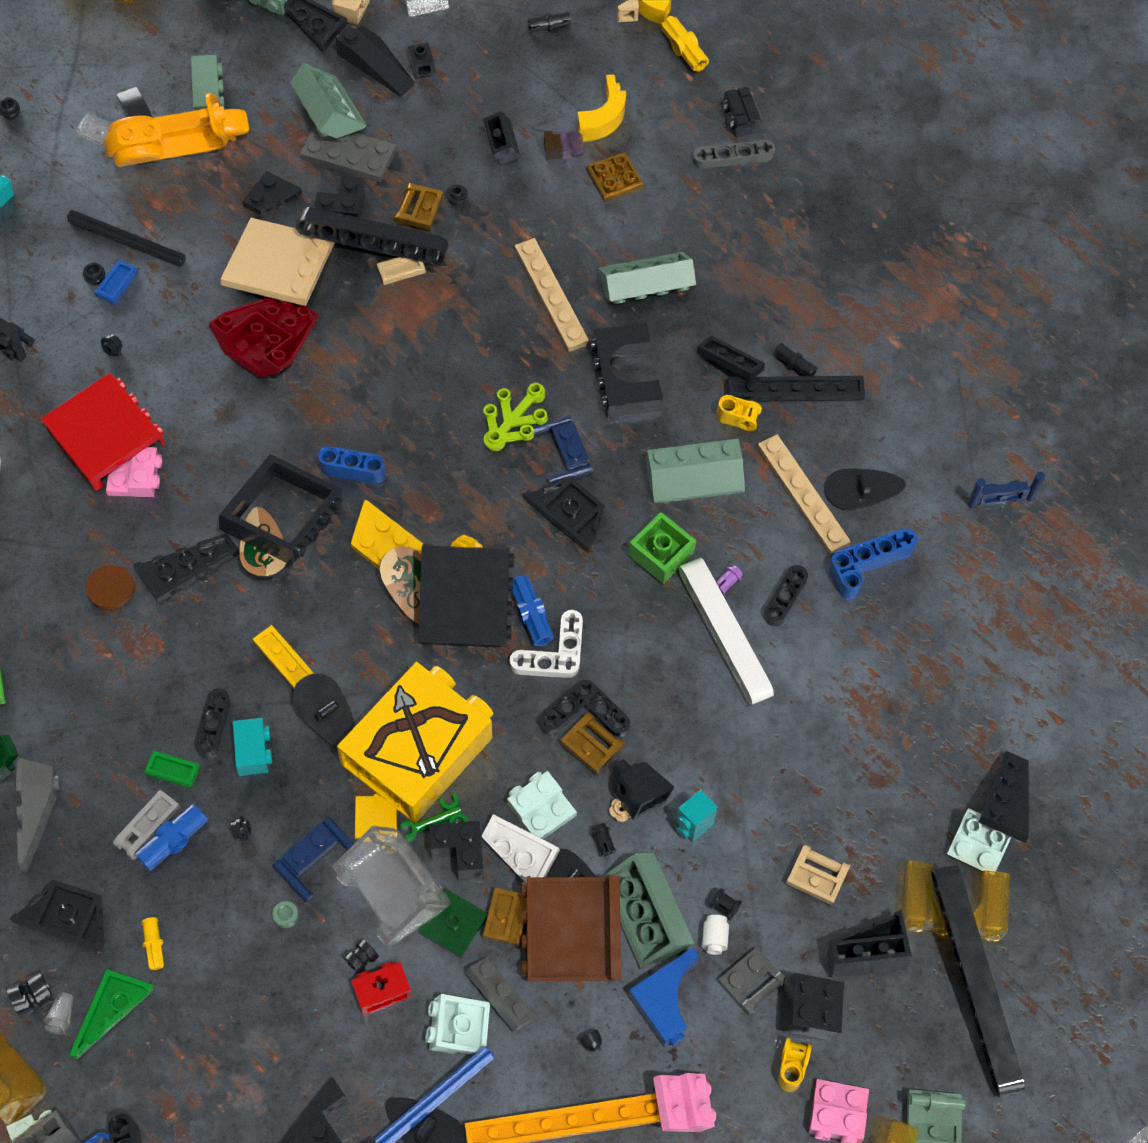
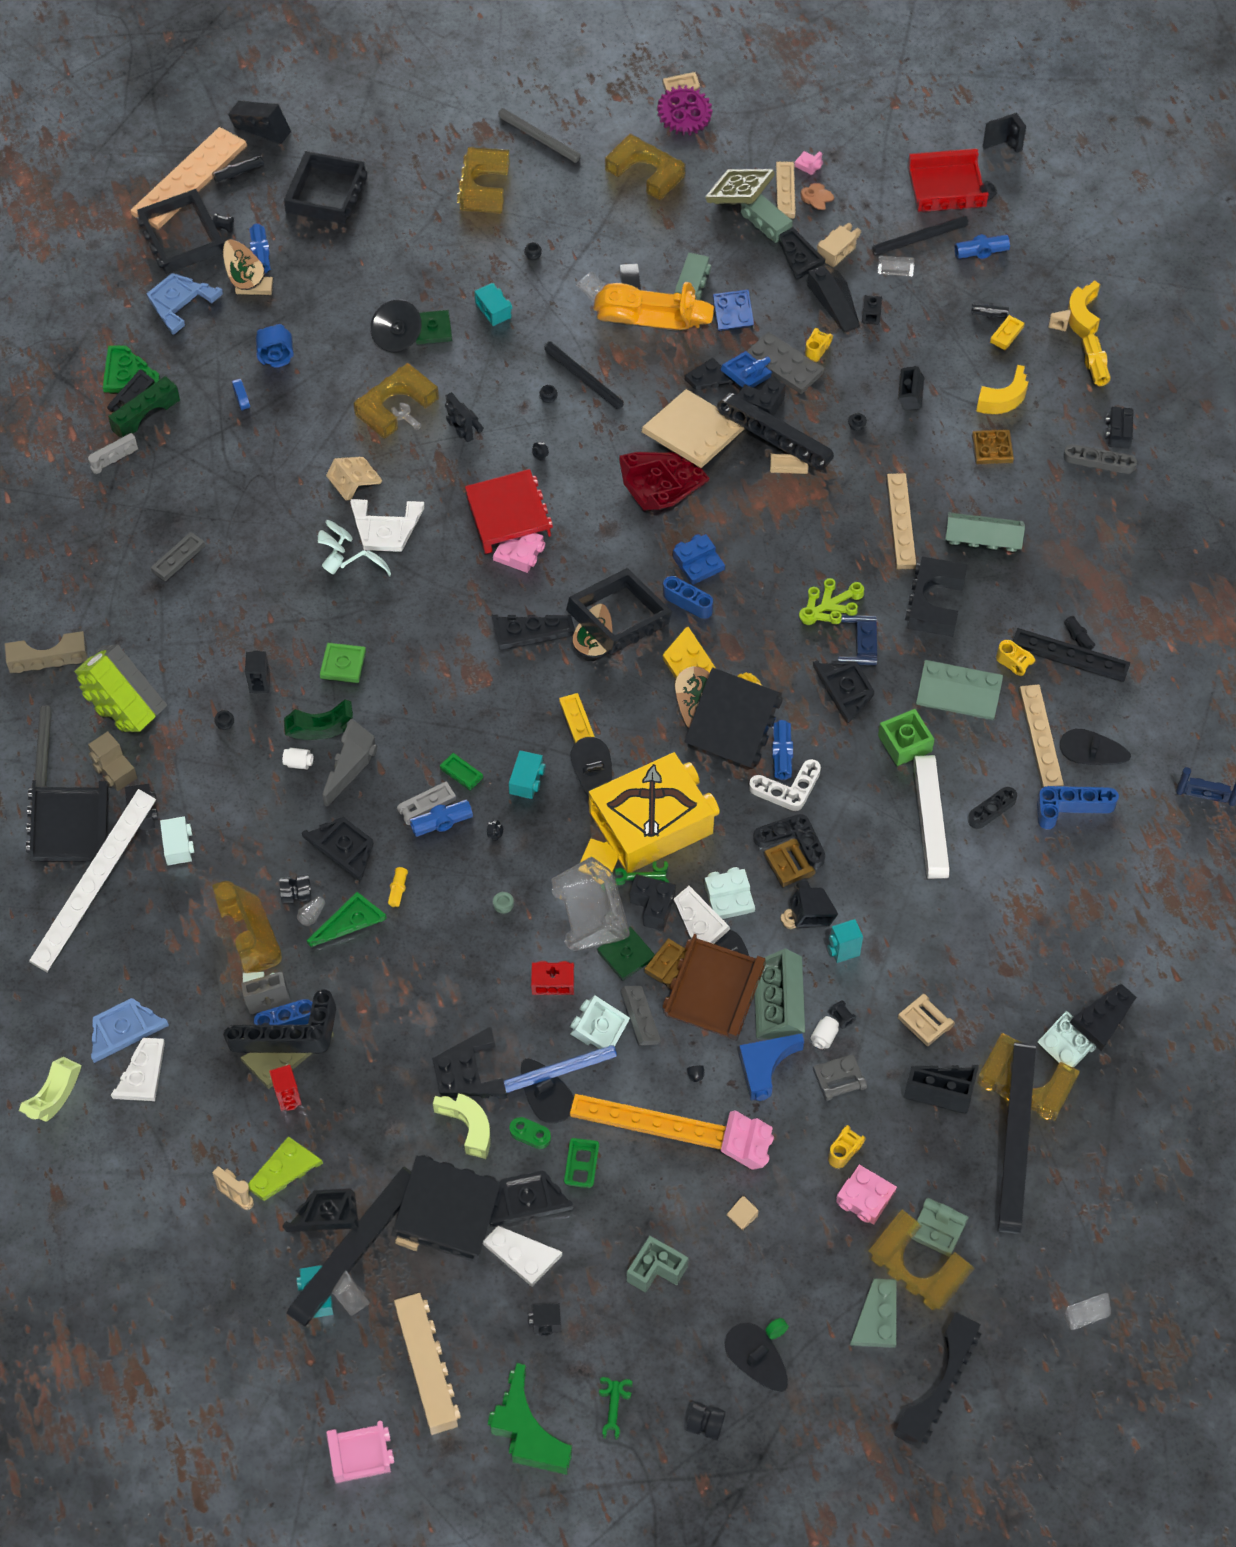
camera: 25 degrees right, 5 degrees down
reddish brown tile [86,564,135,611] -> none
blue tile [95,259,138,305] -> none
black beam [194,688,231,758] -> none
dark blue plate [273,817,363,902] -> none
sand green slope [290,63,367,138] -> none
black wheel [343,938,379,974] -> none
pearl gold plate [393,183,444,231] -> none
leg [544,131,585,160] -> none
black pin [591,823,616,857] -> none
black plate [697,336,765,381] -> none
medium lavender pin [716,565,743,595] -> none
black brick [781,973,844,1040] -> none
none -> blue plate [673,534,725,585]
none -> plate [712,290,754,331]
none -> blue plate [721,351,772,388]
none -> yellow piece [805,328,833,362]
none -> yellow plate [990,315,1025,350]

